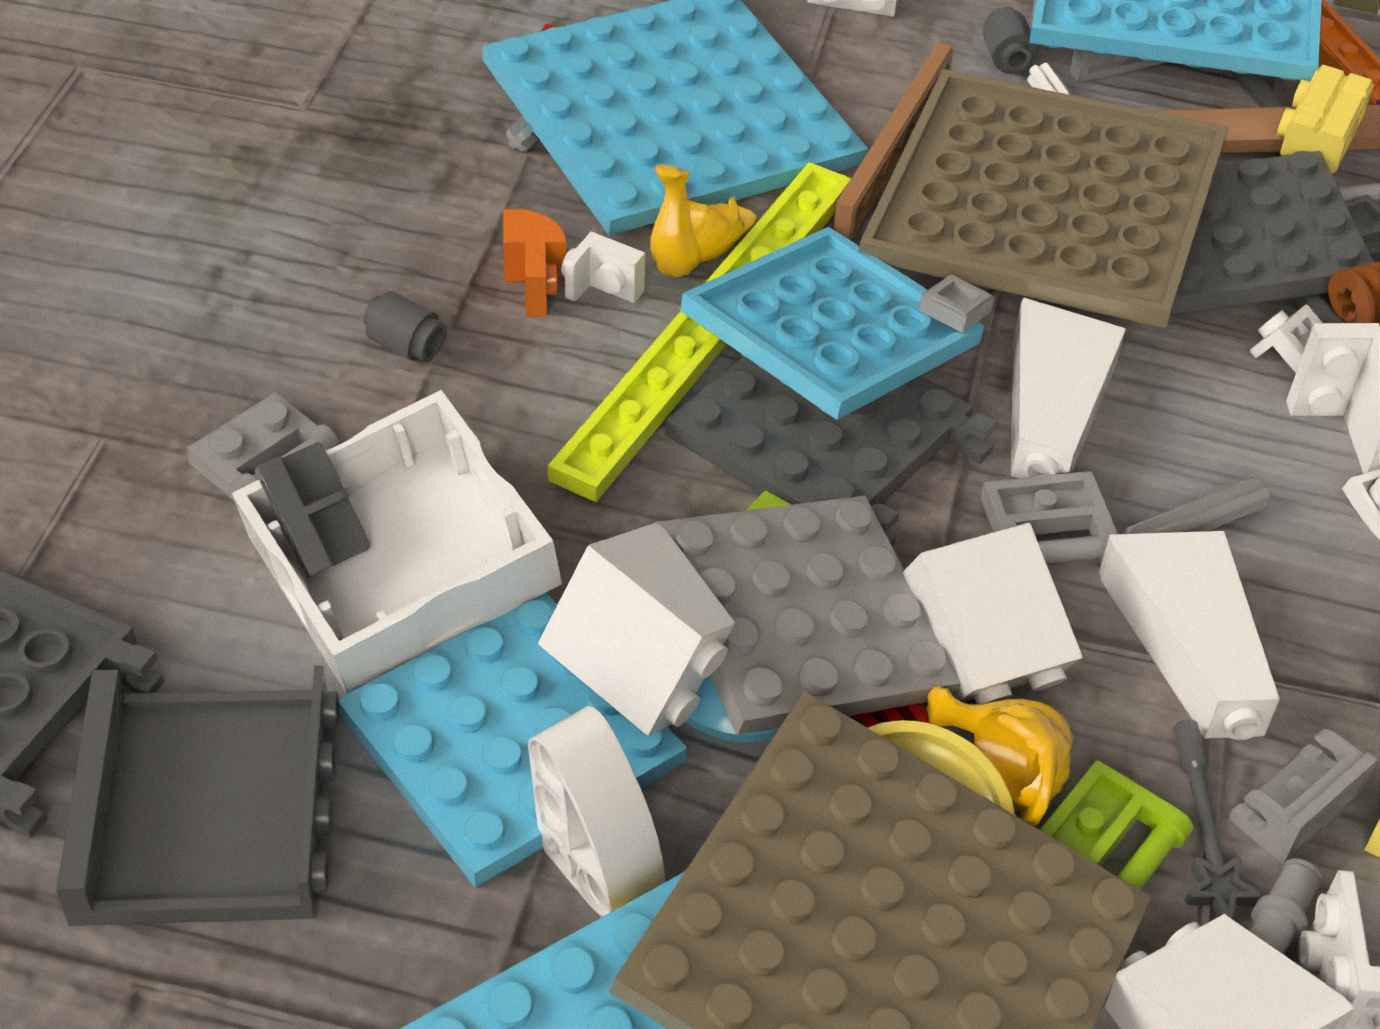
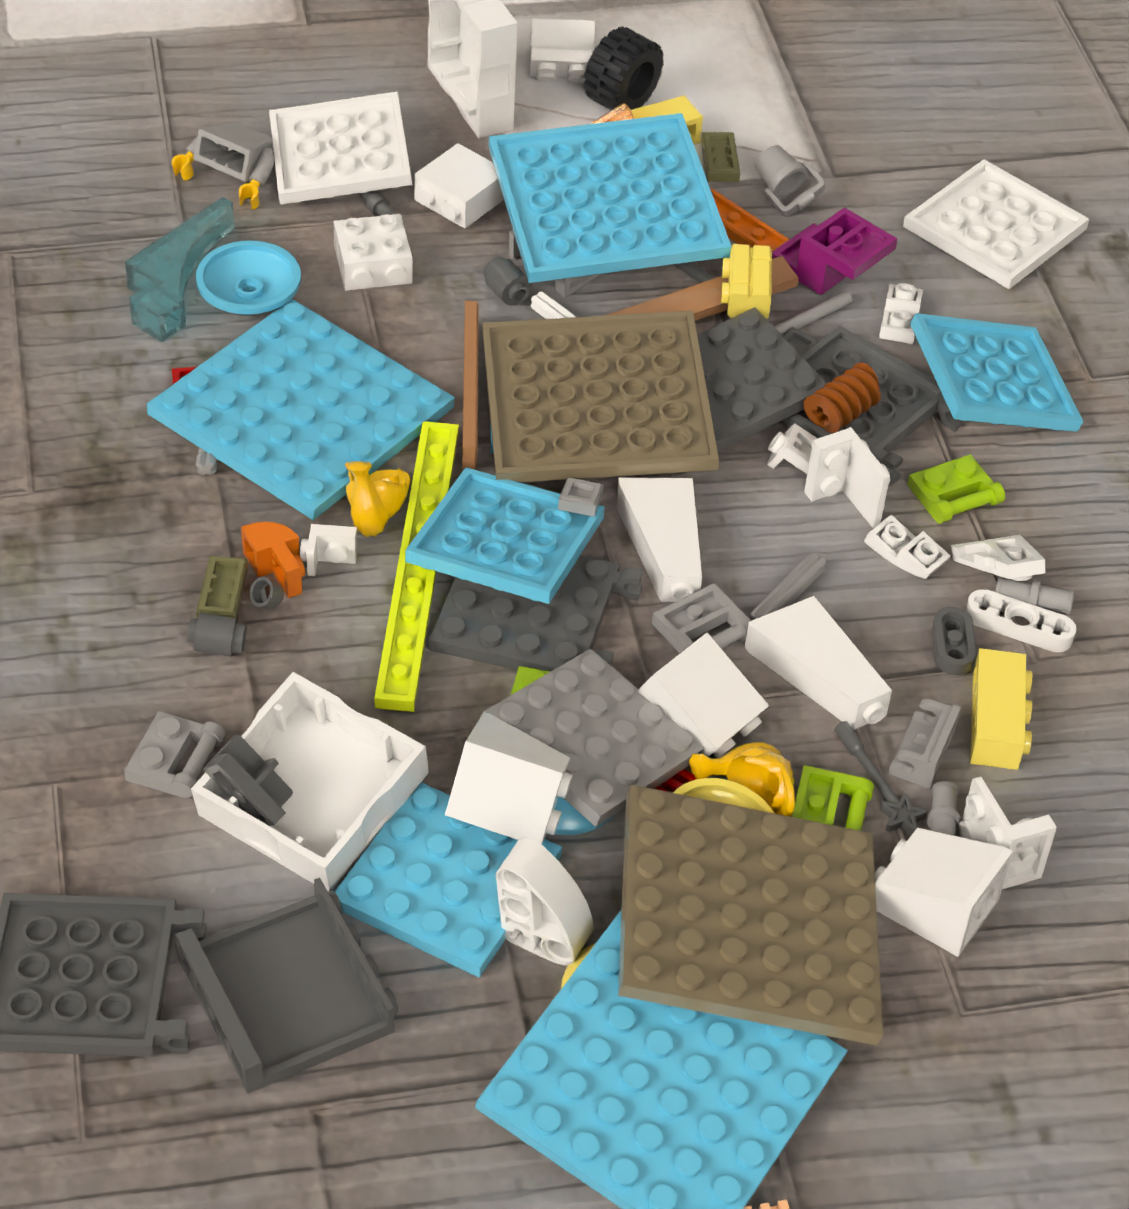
camera: 25 degrees left, 0 degrees up
none -> olive plate [196,556,248,620]
none -> dark grey hinge [250,576,284,609]

